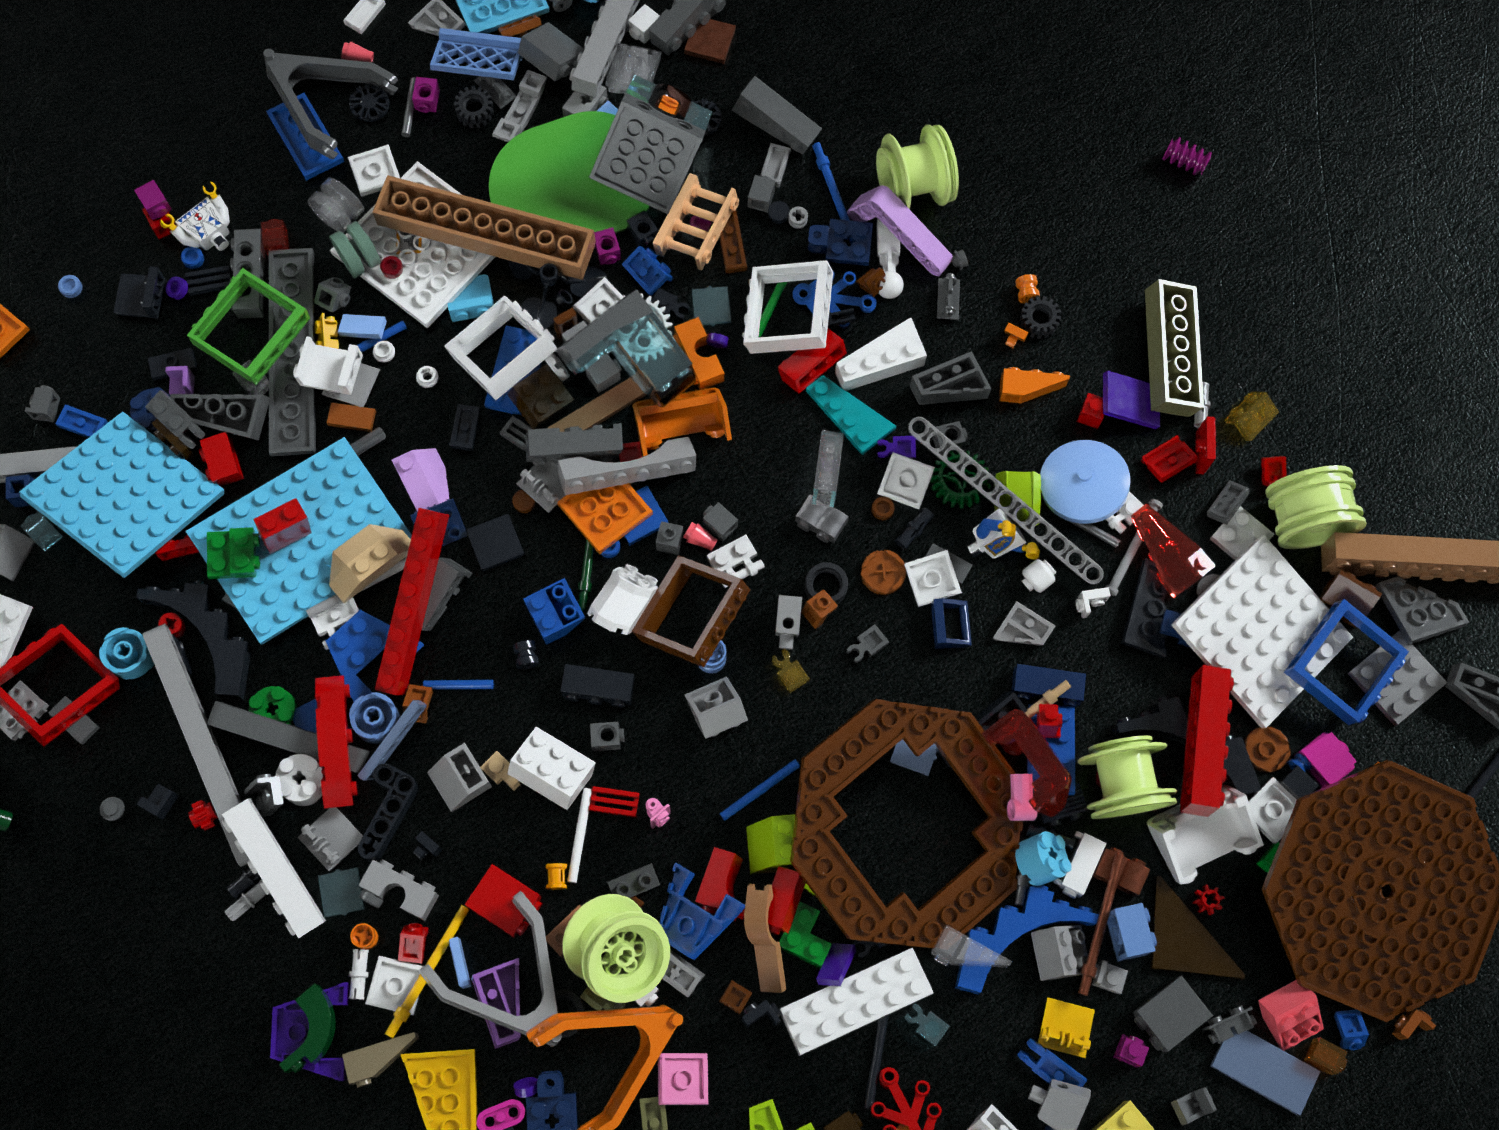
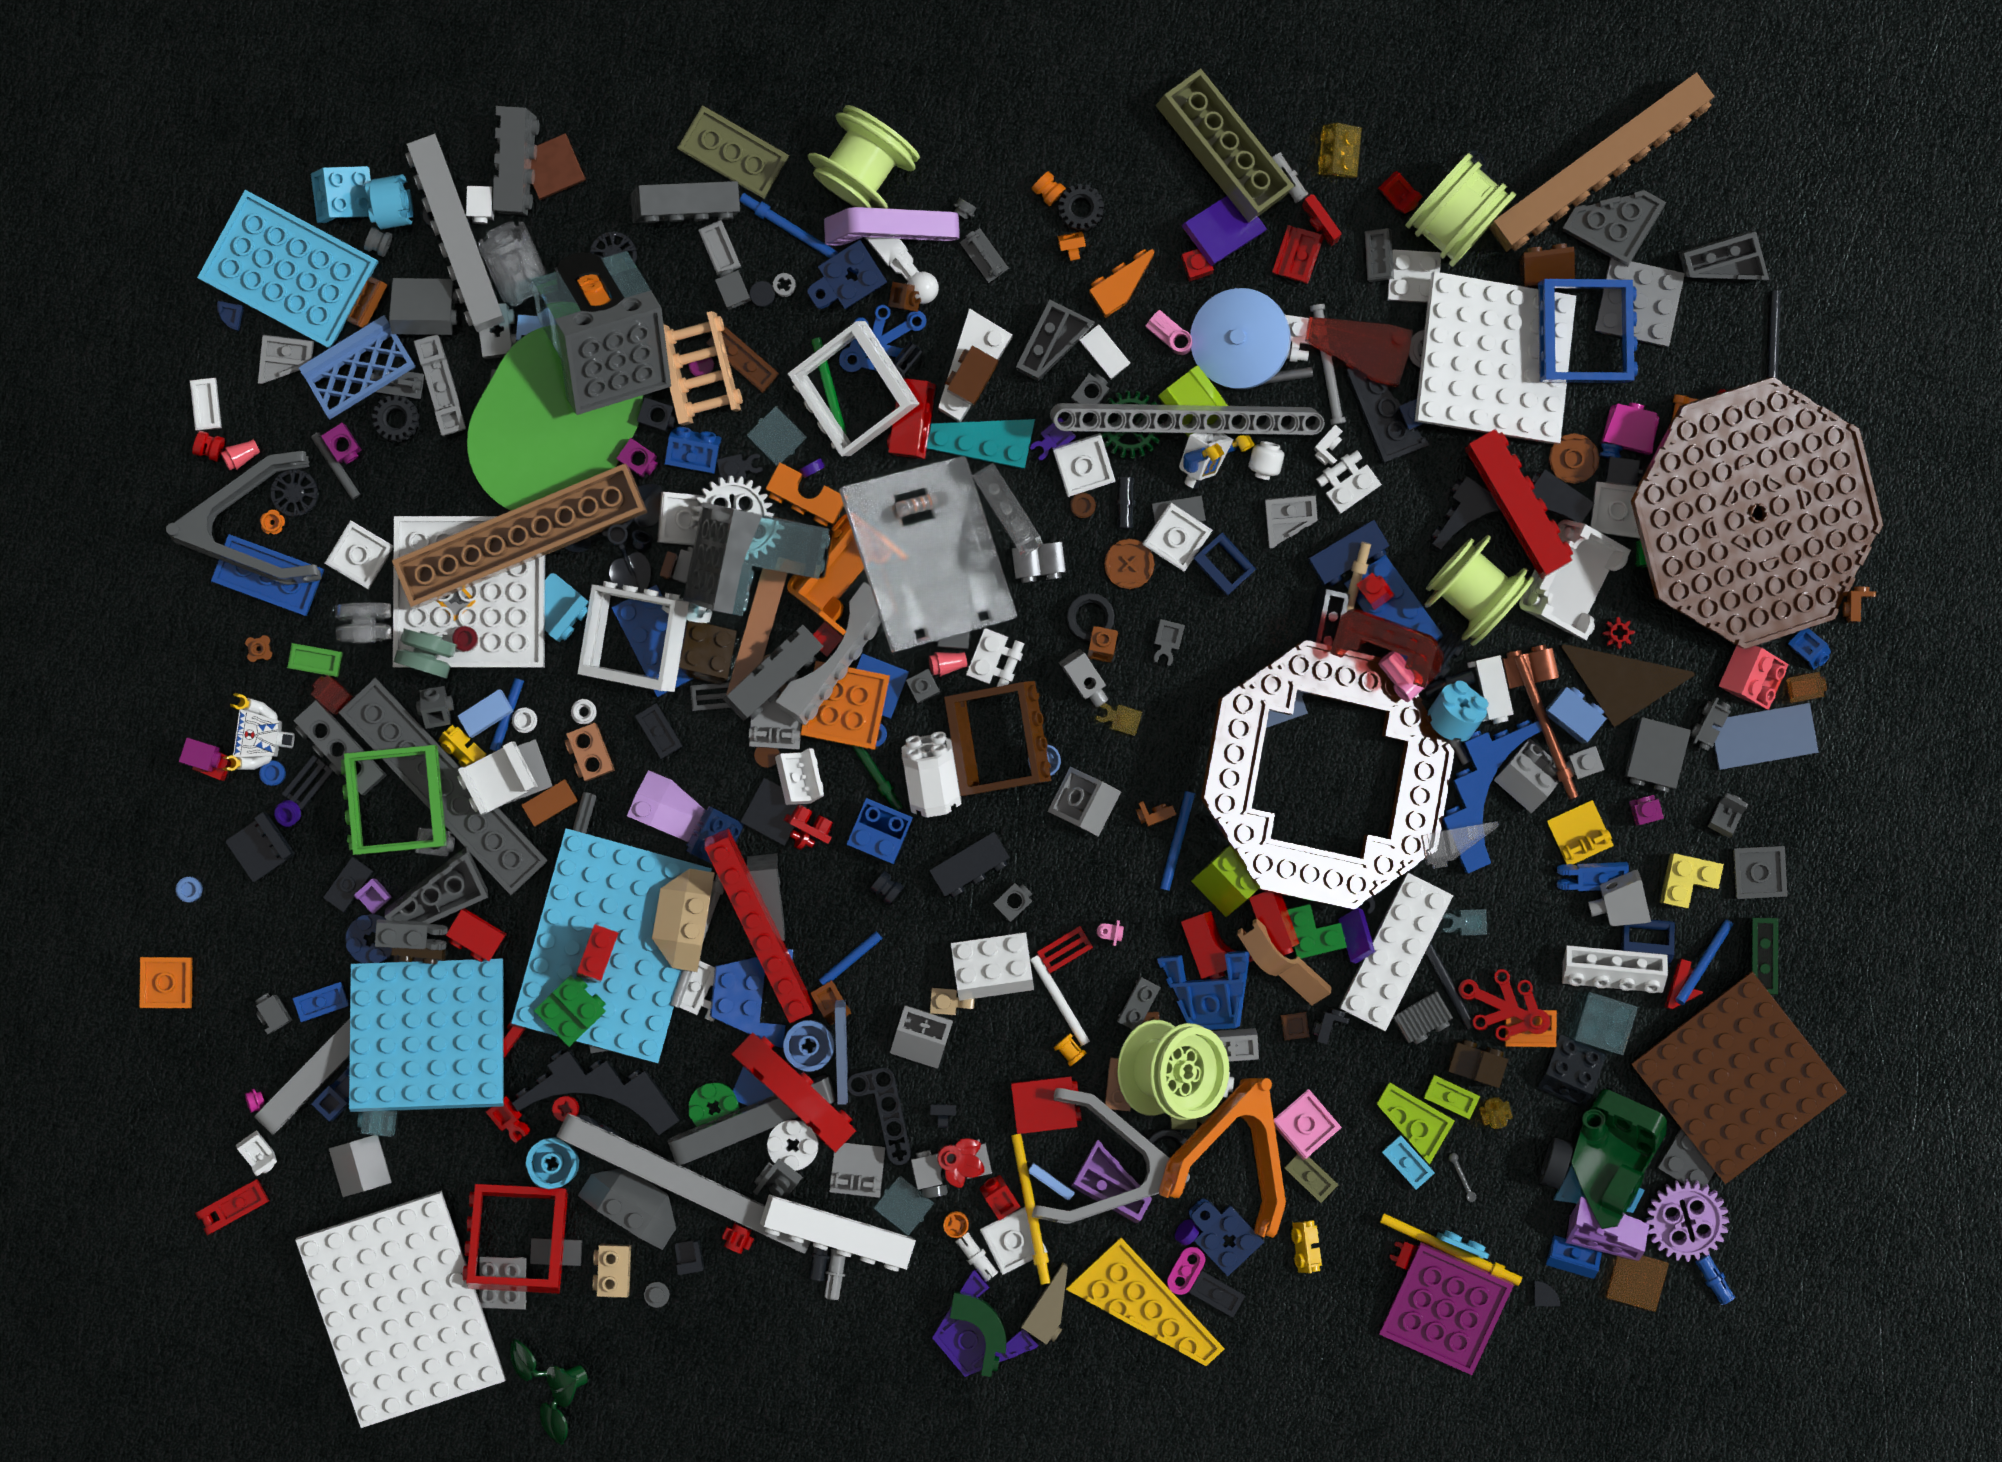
camera: 35 degrees left, 15 degrees up
none -> red wheel [192,431,225,462]
none -> dark orange plate [245,635,272,662]
none -> orange plate [260,510,285,534]
none -> bright green tile [287,643,343,677]
none -> red plate [486,1096,530,1143]
none -> nougat brick [565,723,615,781]
none -> dark grey wedge [578,1168,676,1250]
none -> tan brick [593,1244,631,1297]
none -> olive tile [677,105,789,199]
none -> white bracket [775,748,824,805]
none -> red hips [784,805,833,850]
none -> clear door [839,456,1017,652]
none -> red plate [937,1138,985,1188]
none -> reddish brown brick [945,345,999,407]
none -> white tile [1079,325,1130,379]
none -> dark orange bracket [1136,801,1176,827]
none -> bright pink piece [1145,310,1192,355]
none -> white plate [1316,450,1382,514]
none -> dark grey brick [1393,991,1452,1045]

